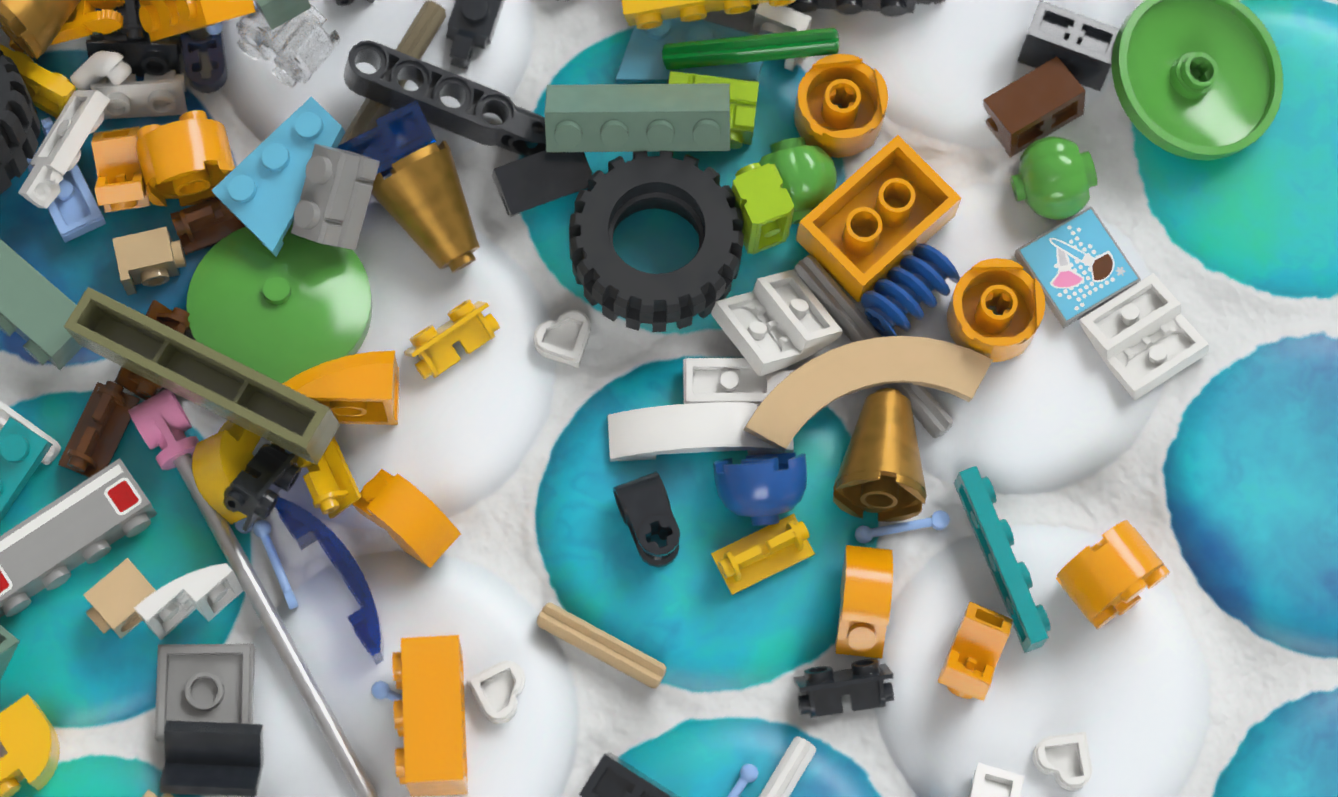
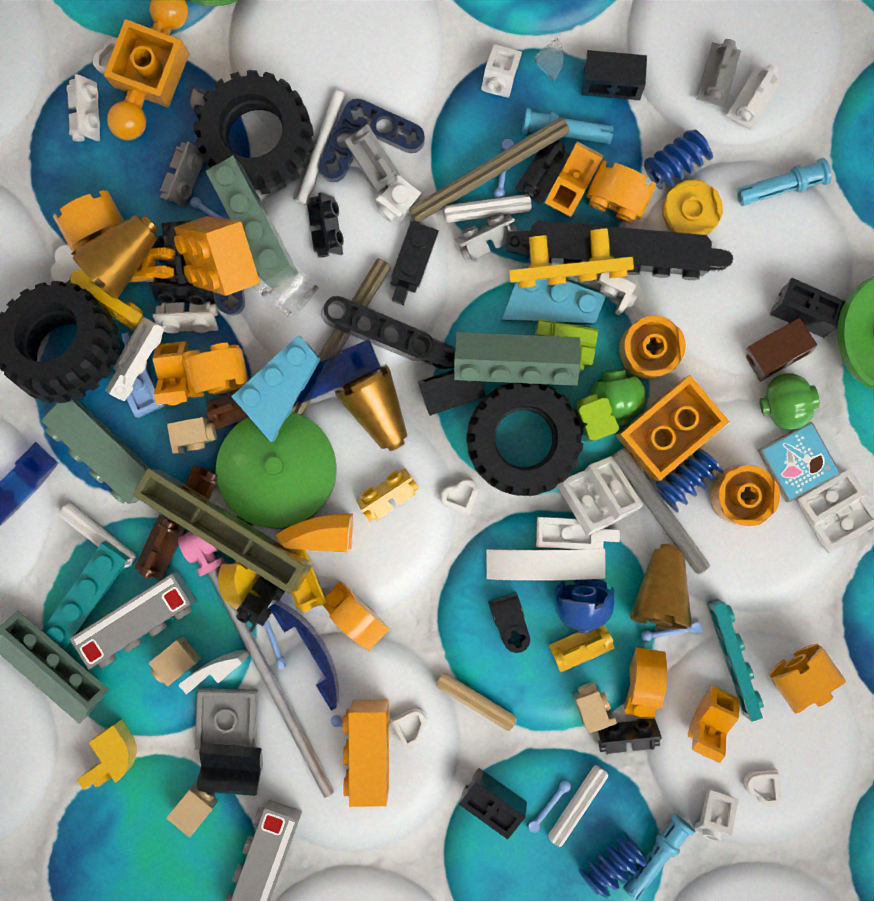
camera: 10 degrees right, 15 degrees up
white arm [70,51,132,90] -> none
light grey brick [291,144,380,250] -> none
green axle [662,28,840,70] -> none
tan tile [744,336,993,452] -> none
none -> tan brick [573,682,617,734]

